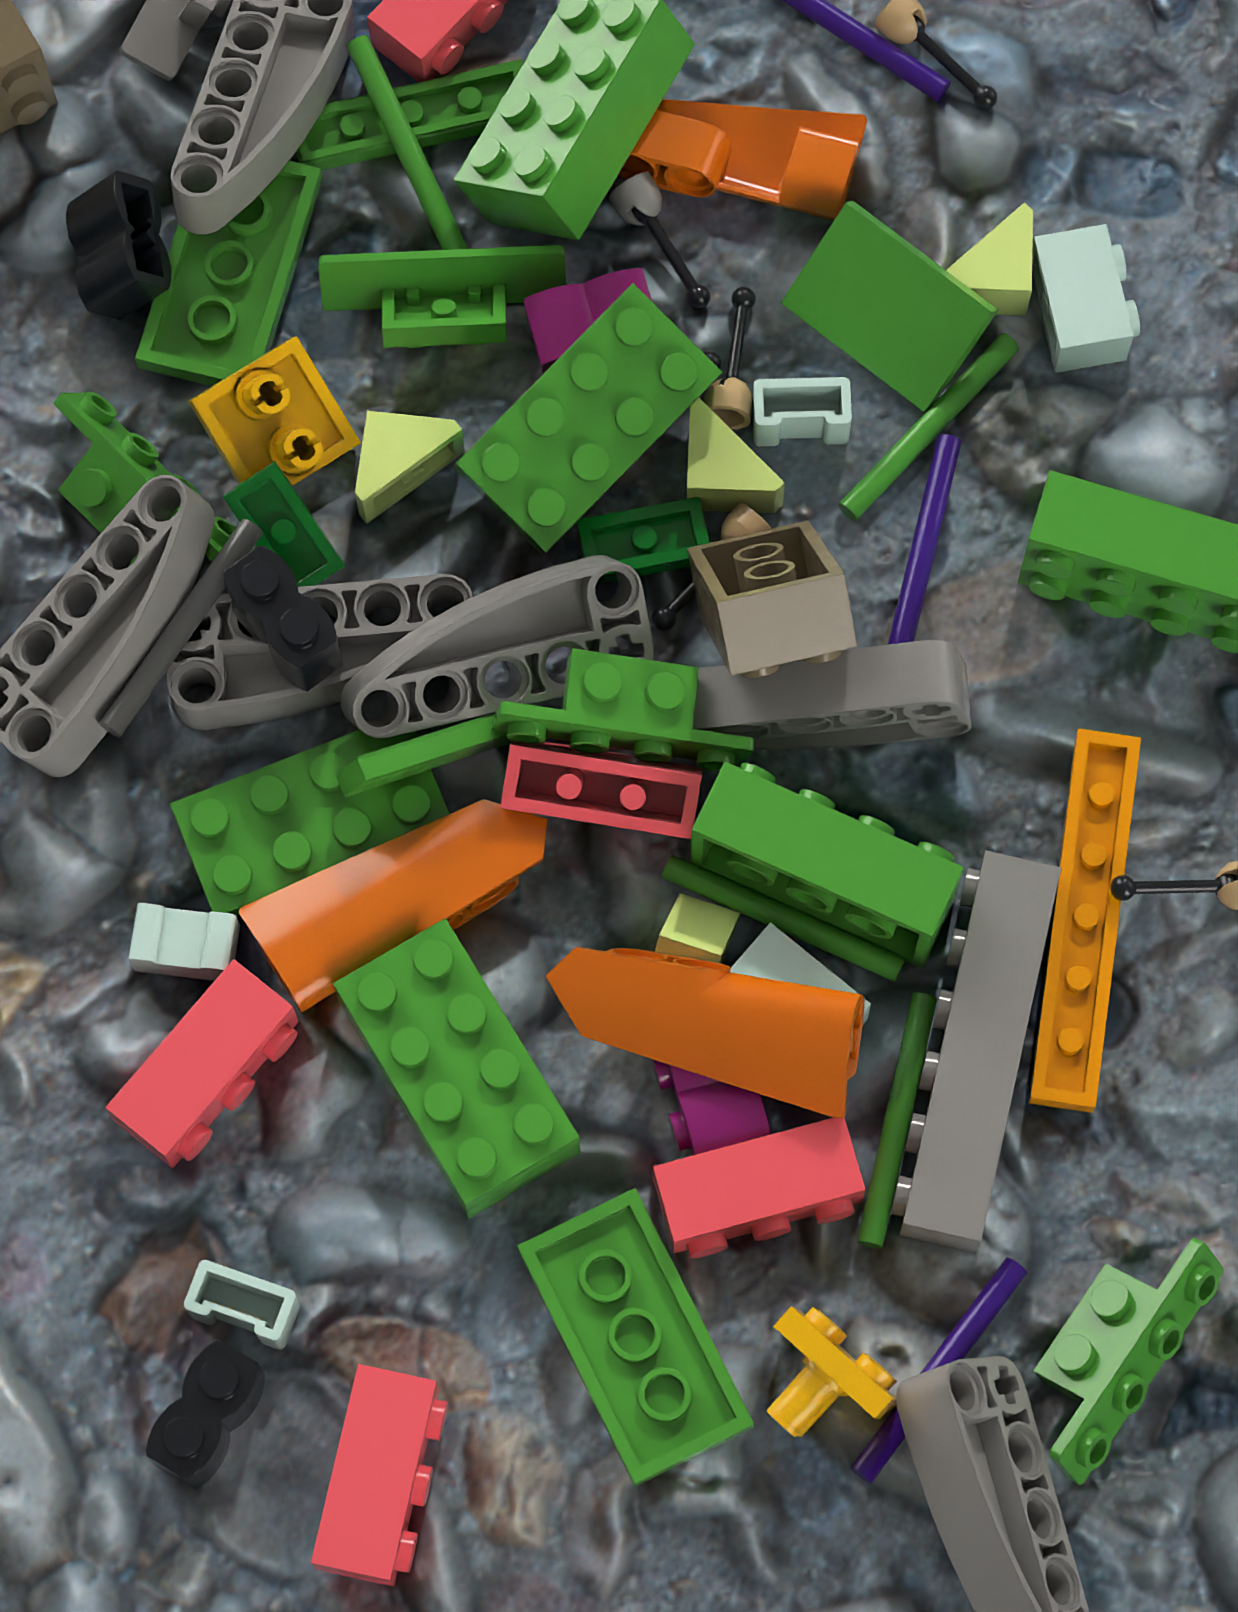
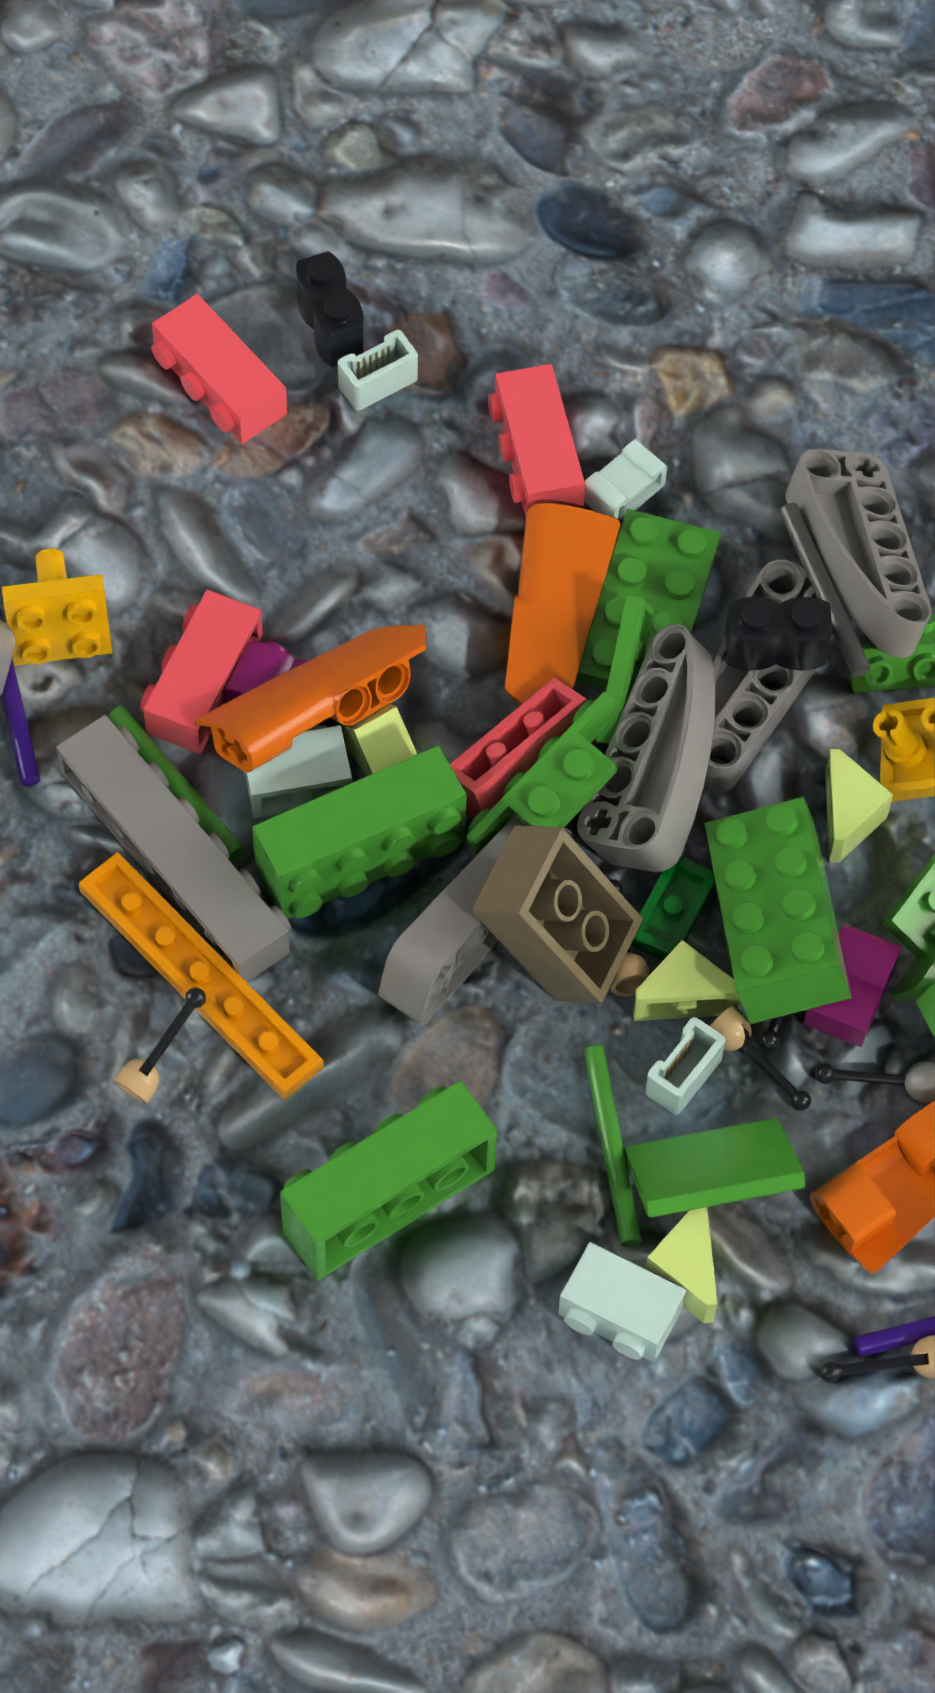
camera: 125 degrees right, 10 degrees down
green plate [222,460,345,587] -> none
bright green brick [333,918,581,1219] -> none
bright green plate [517,1188,754,1487] -> none
dark purple bar [887,434,962,645] -> none

